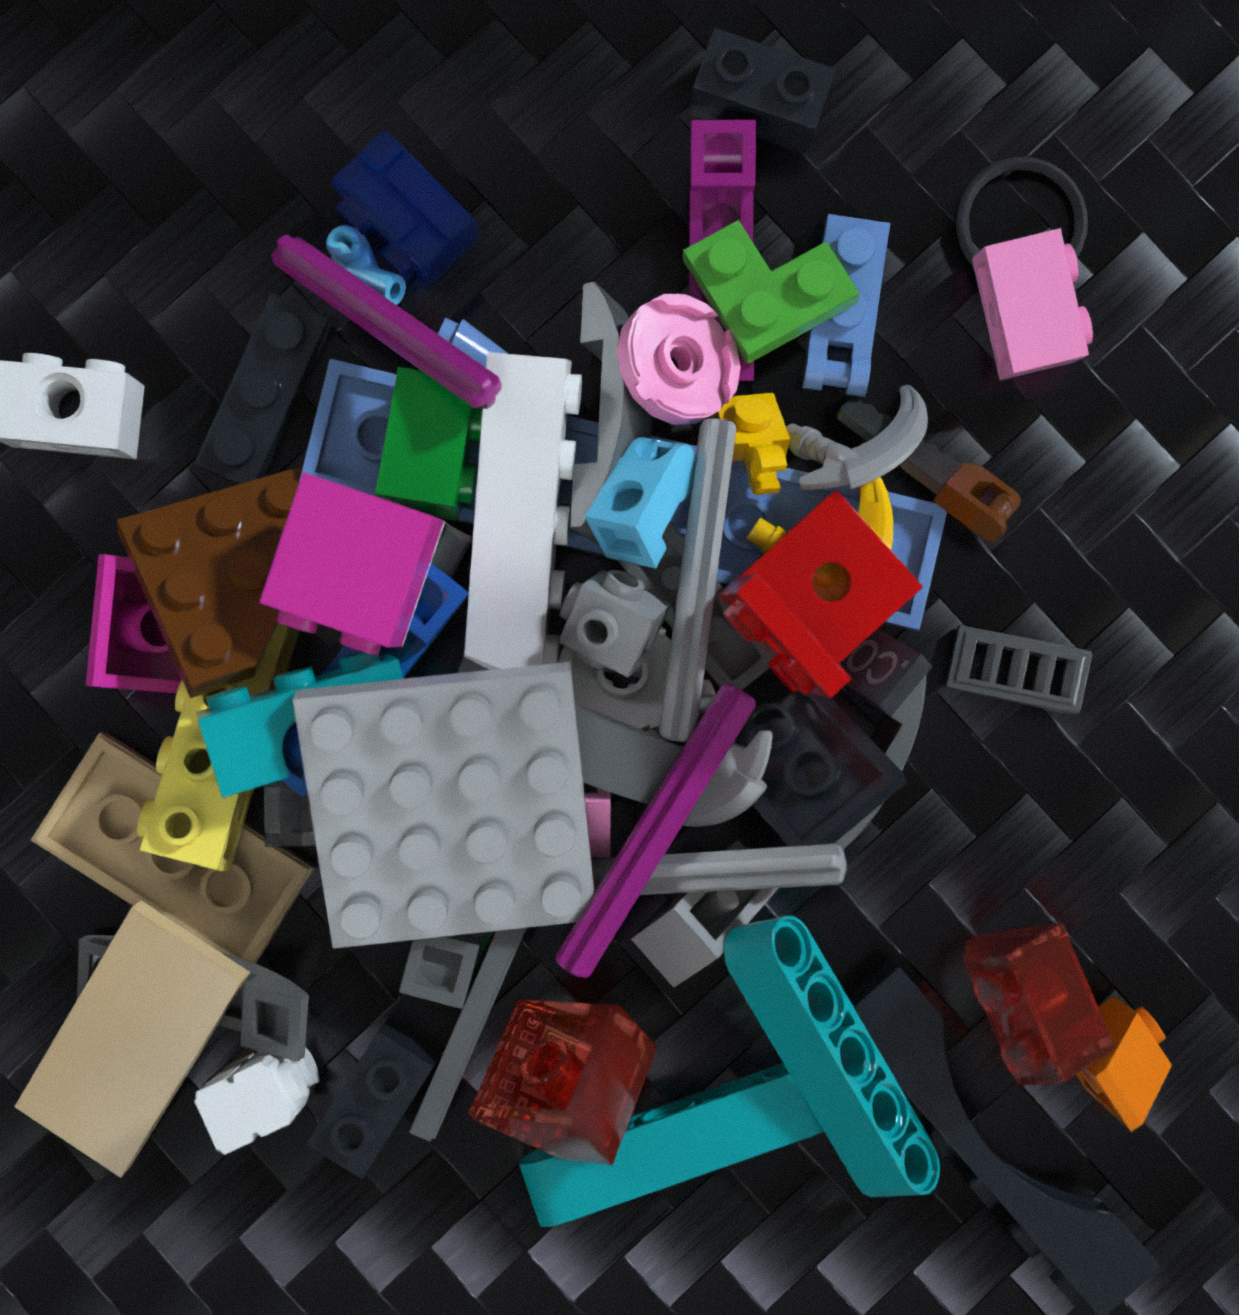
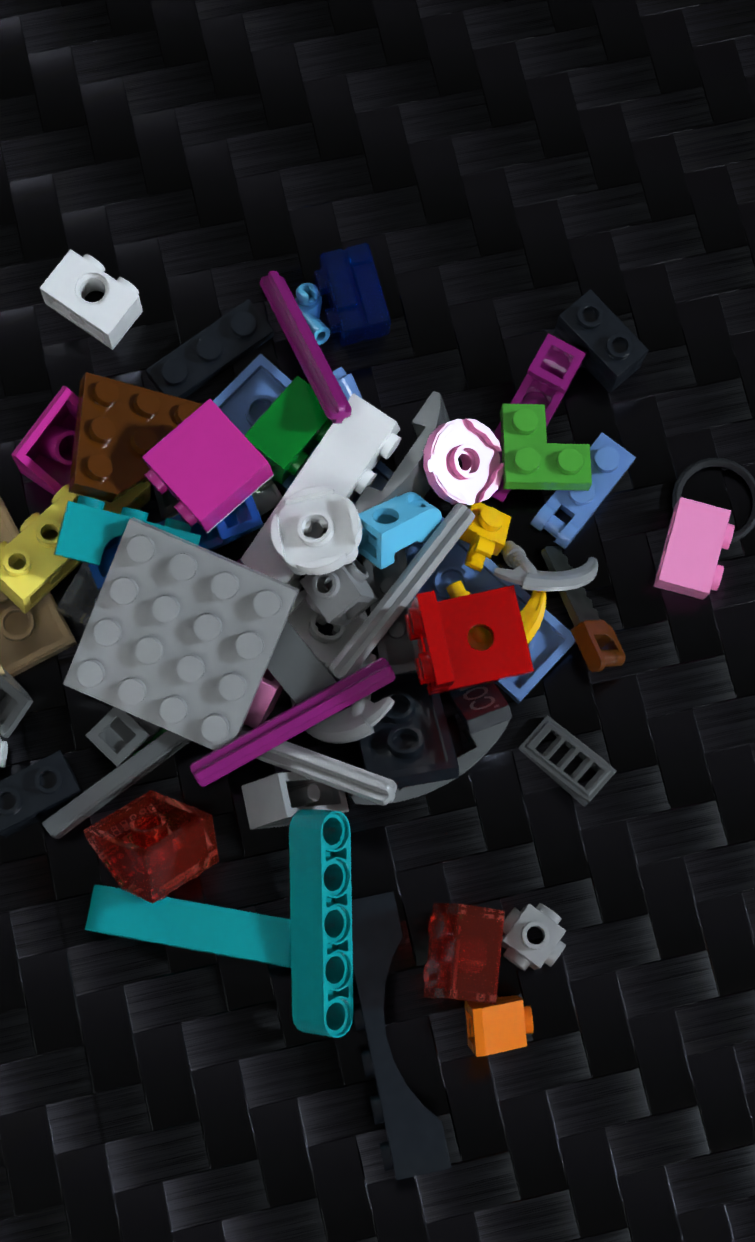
camera: 20 degrees right, 10 degrees down
none -> white plate [271,486,362,575]
none -> light grey brick [498,903,566,971]

